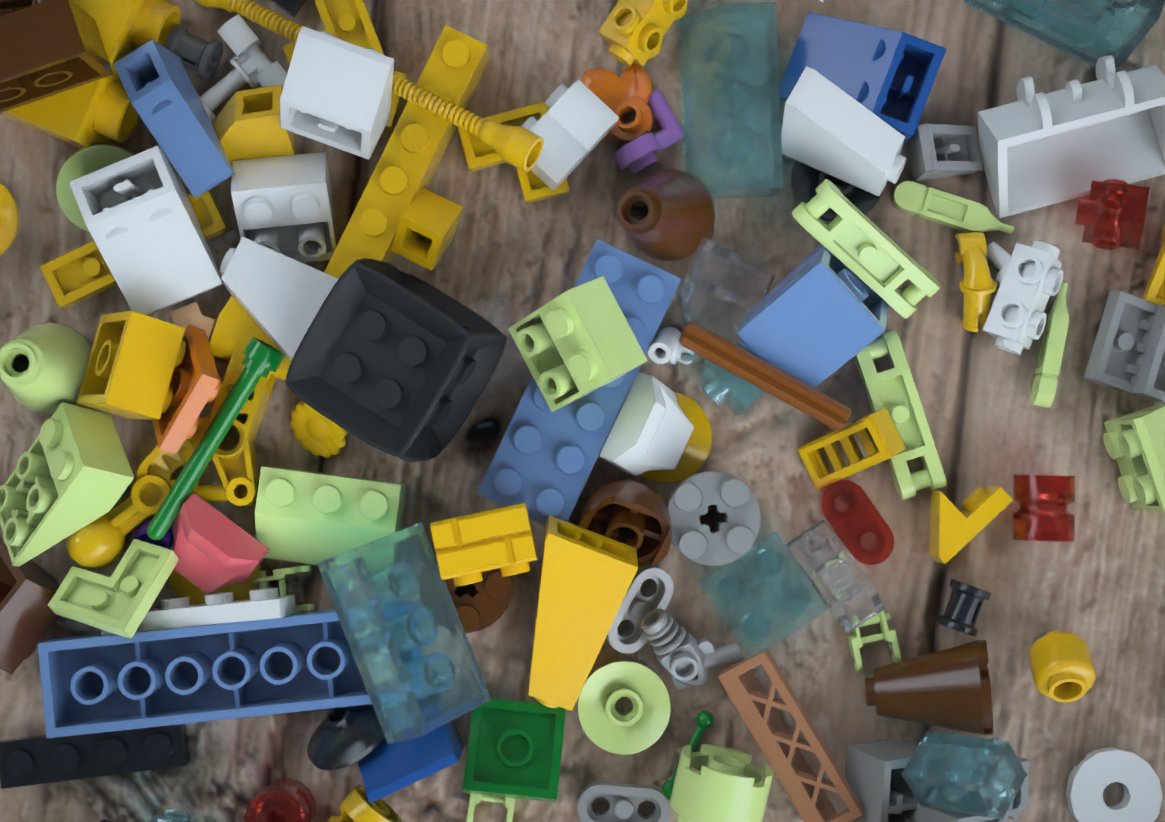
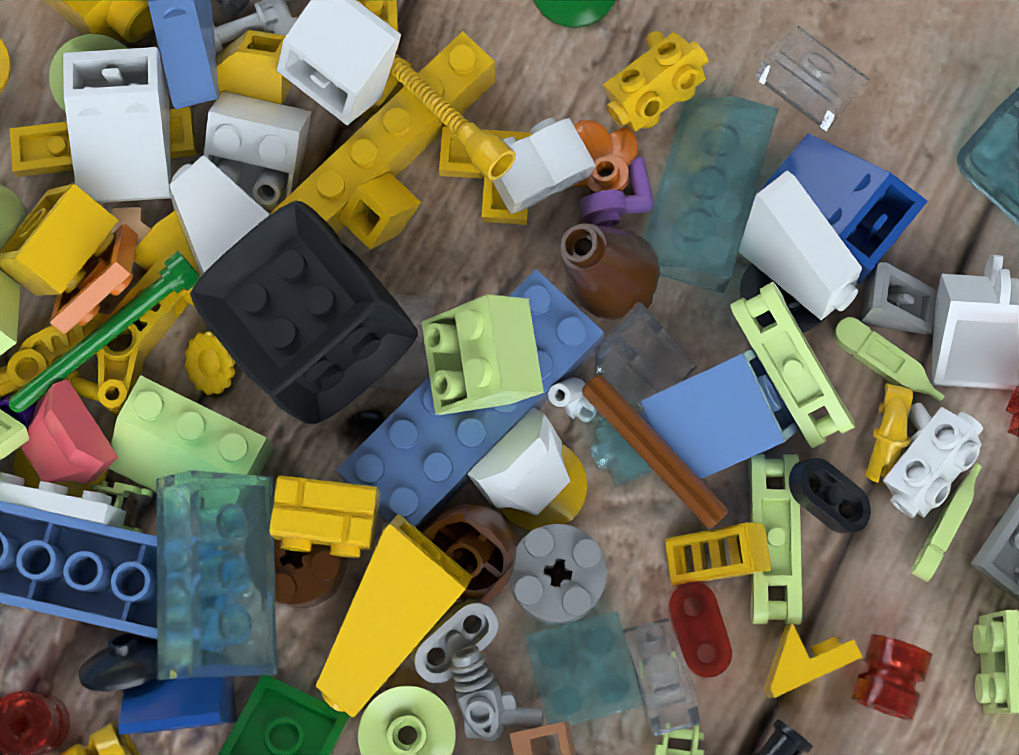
camera: 20 degrees right, 10 degrees down
none -> black plate [789,458,871,534]

